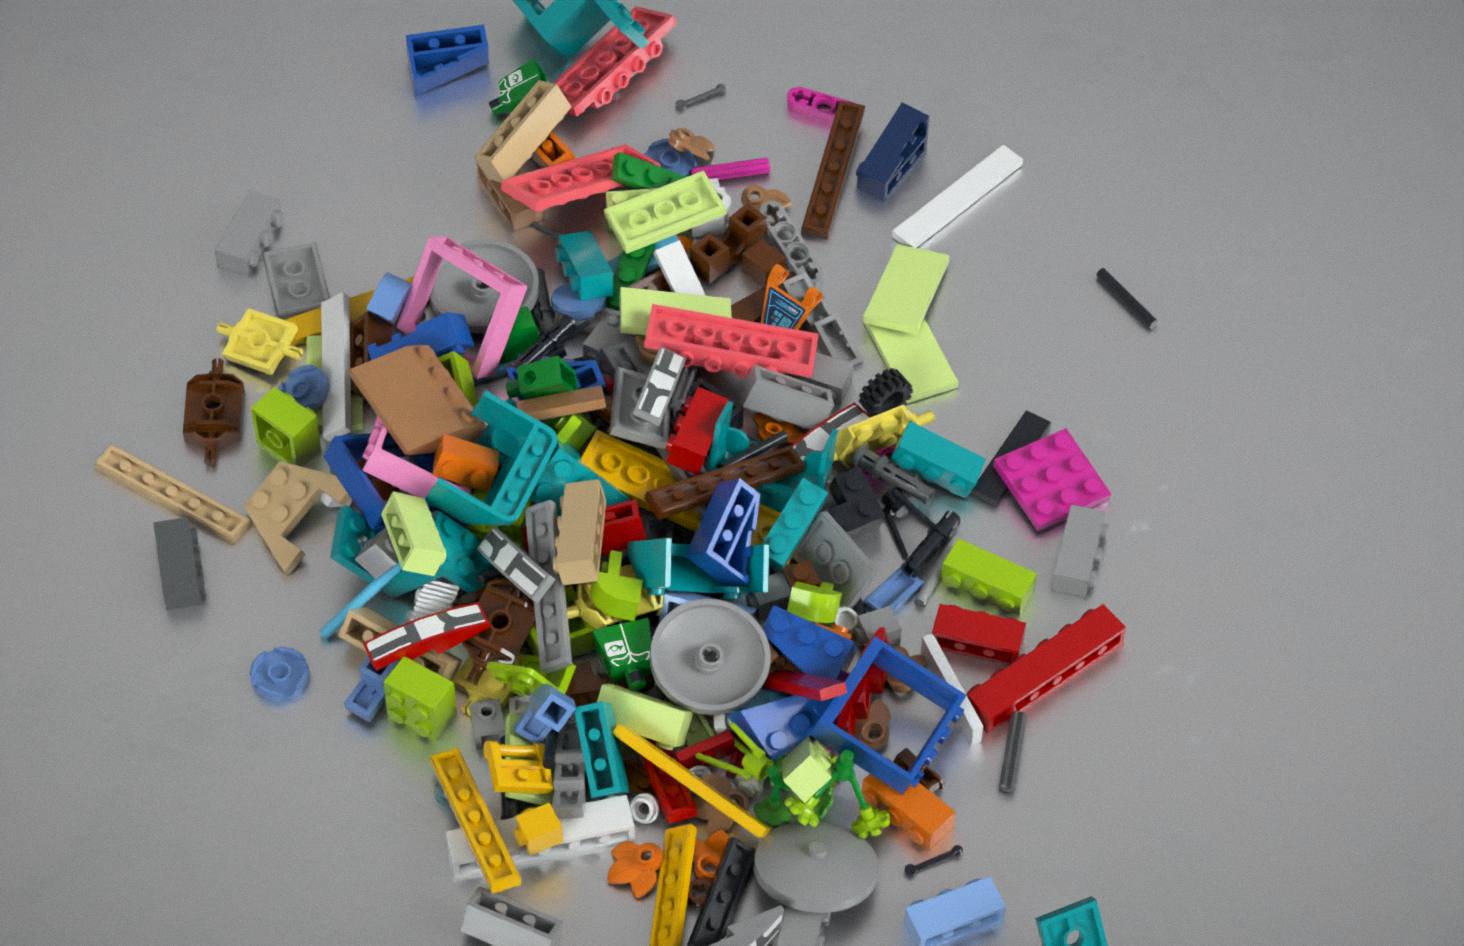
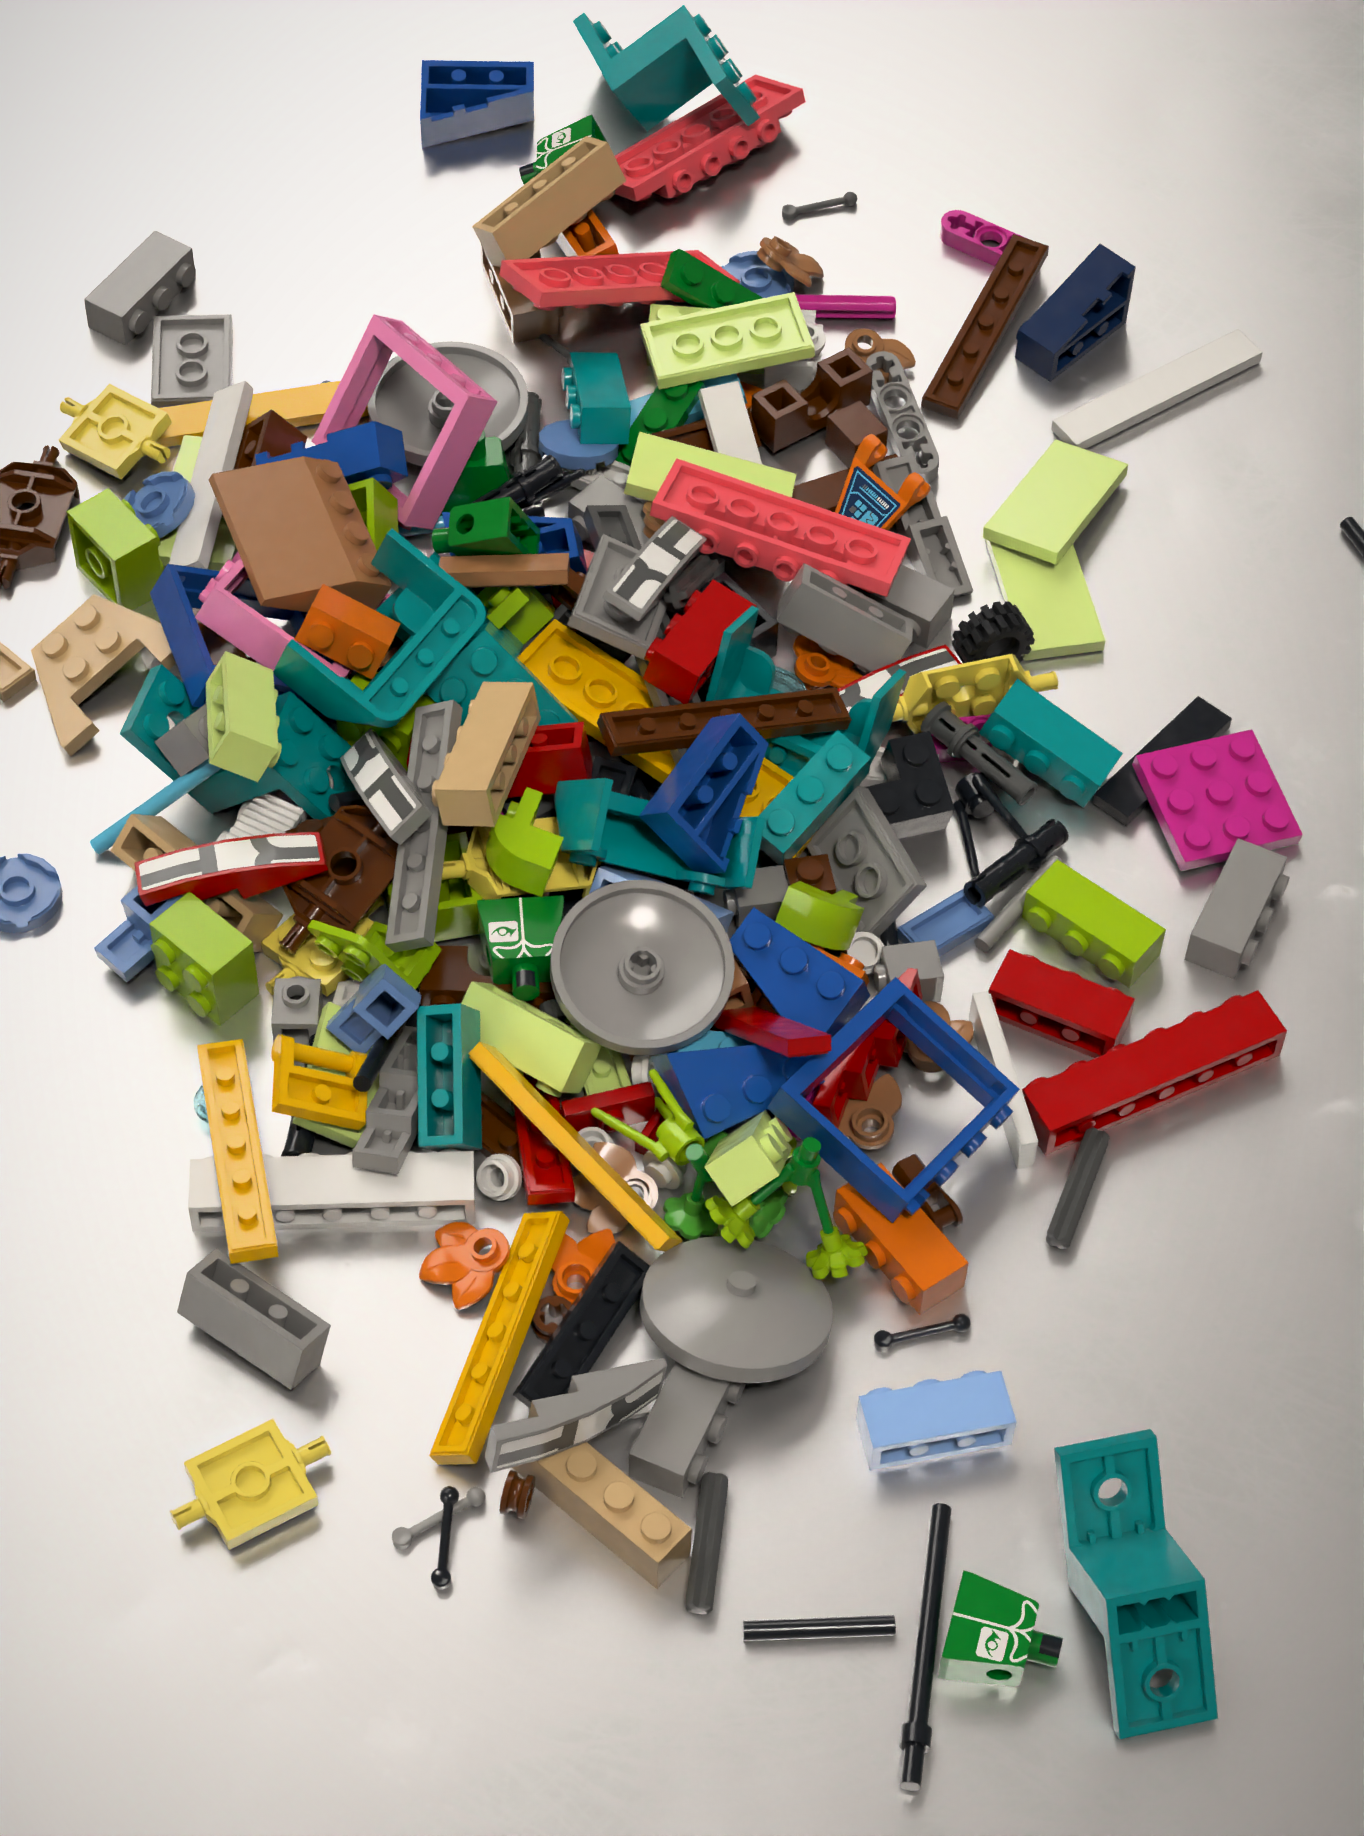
camera: 10 degrees right, 0 degrees up
medium blue brick [366,272,412,324] -> none
yellow brick [513,802,563,856] -> none
black bar [718,430,788,469] -> none

